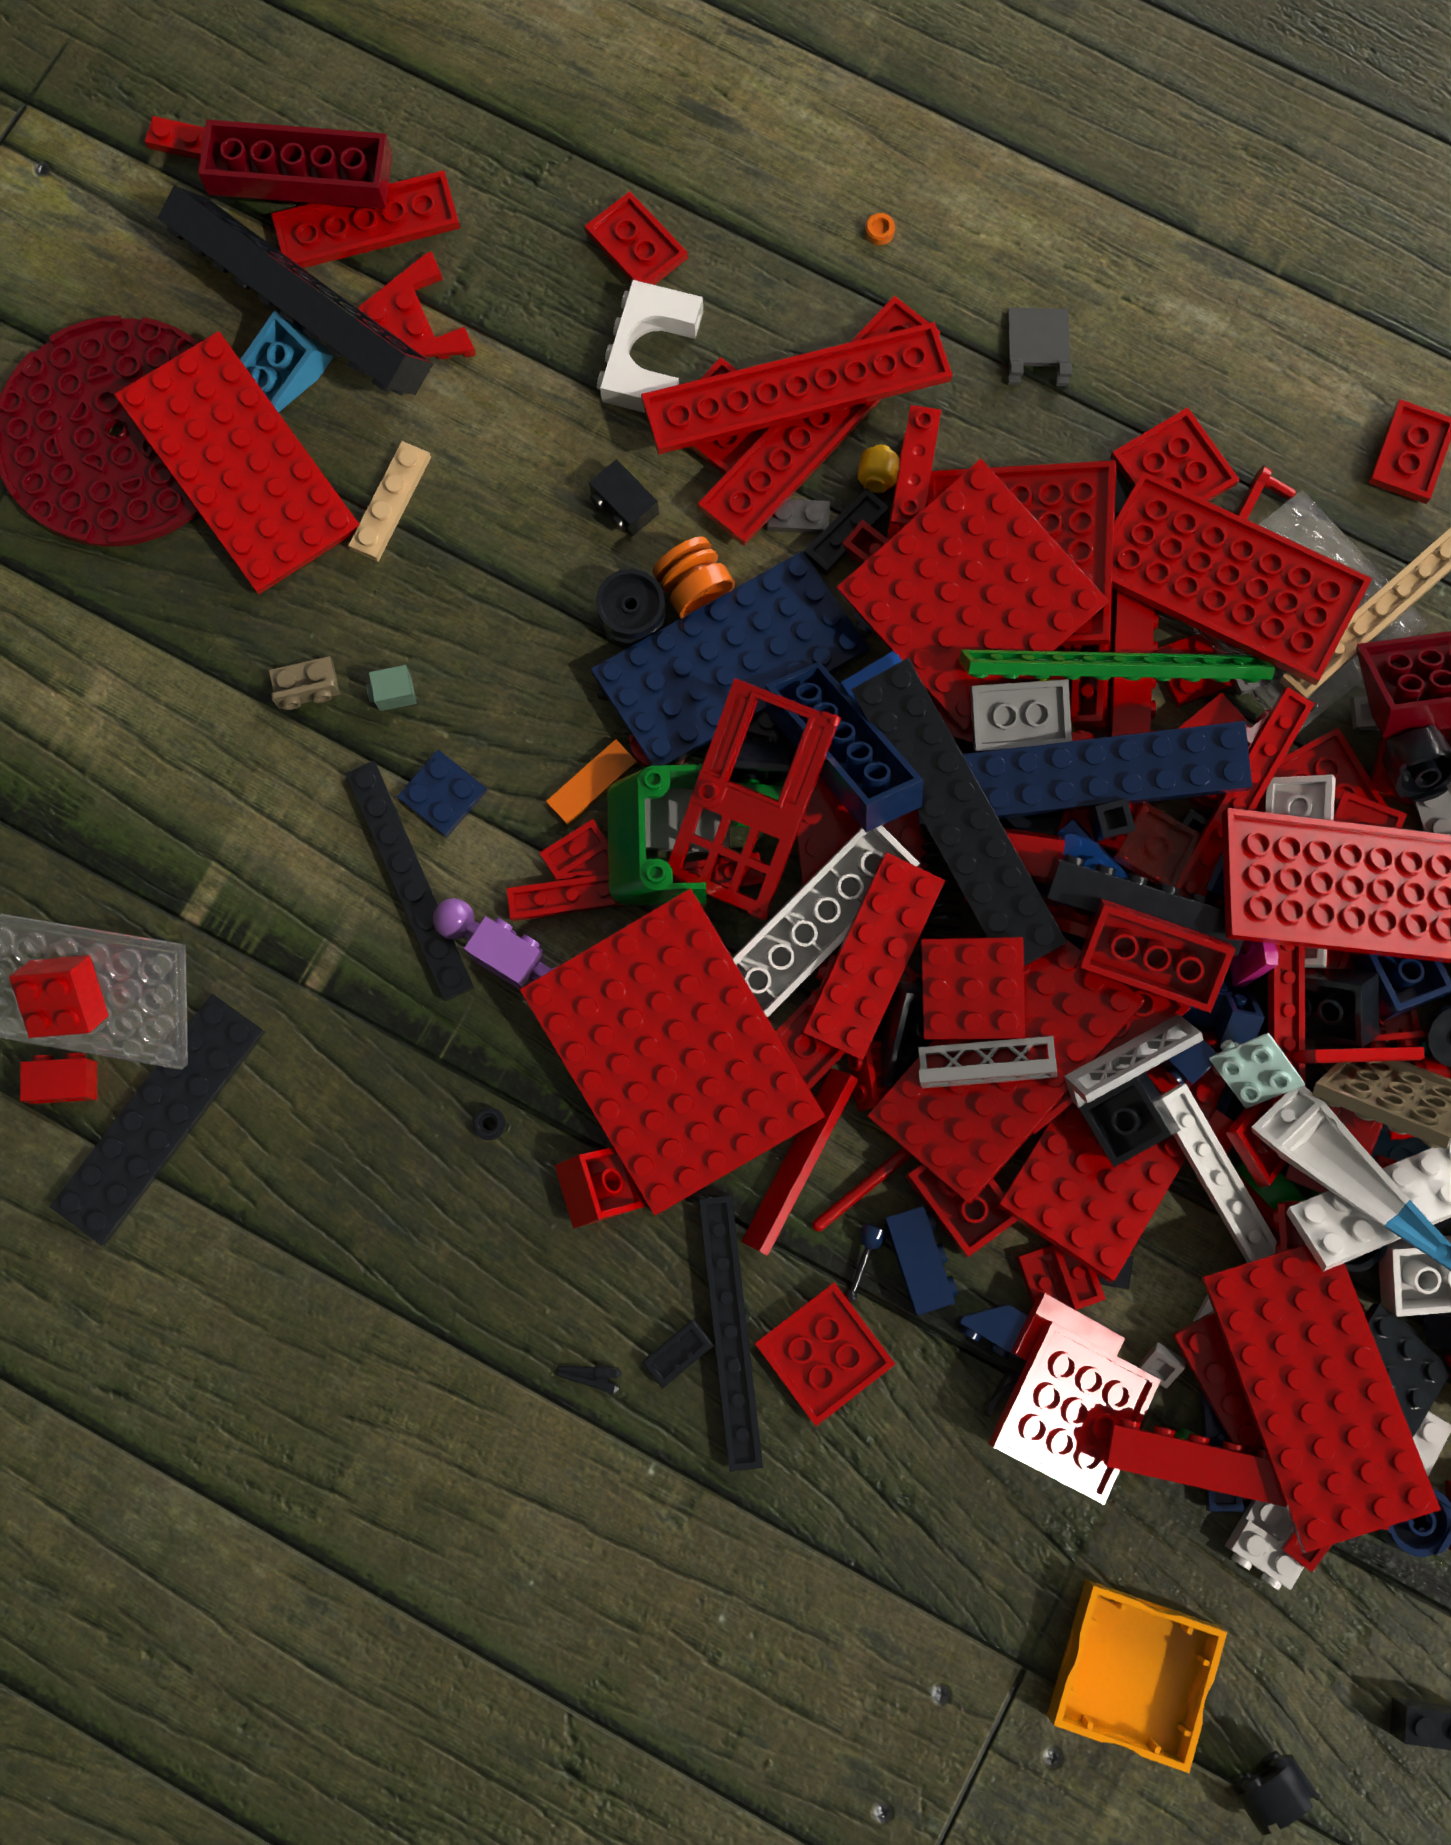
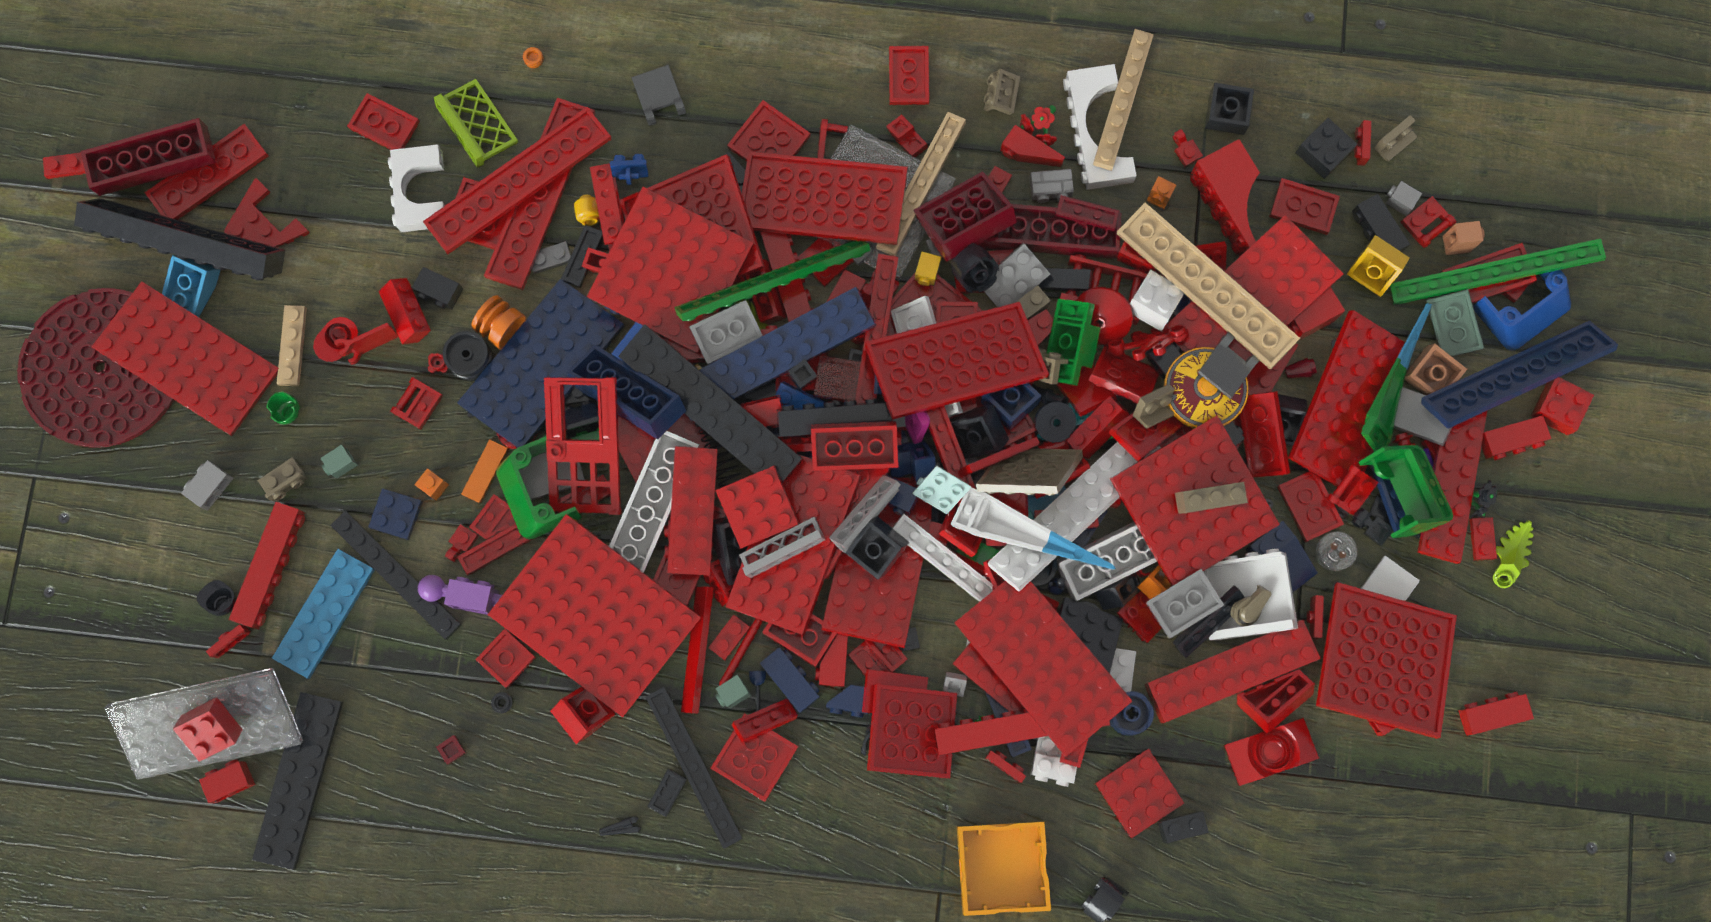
camera: 20 degrees left, 0 degrees up
none -> light grey brick [181,460,233,511]
none -> black cap [197,580,237,616]
none -> red plate [206,624,251,659]
none -> red brick [229,502,305,630]
none -> green hair [266,391,300,425]
none -> dark azure plate [272,549,375,679]
none -> red piece [313,317,358,362]
none -> red flag [334,323,399,365]
none -> red brick [378,278,431,344]
none -> red plate [390,377,443,430]
none -> orange brick [414,468,449,501]
none -> red plate [428,353,448,373]
none -> lime fence [434,79,518,168]
none -> dark red plate [436,735,467,765]
none -> red plate [445,524,479,562]
none -> red plate [475,629,536,688]
none -> blue hips [610,154,648,185]
none -> red plate [708,615,750,661]
none -> sand green brick [715,675,751,709]
none -> red plate [732,698,798,743]
none -> red slope [815,634,848,688]
none -> red slope [886,114,928,159]
none -> yellow brick [915,252,941,286]
none -> red plate [985,750,1026,783]
none -> dark blue hinge [1048,577,1065,595]
none -> red plate [1095,749,1184,838]

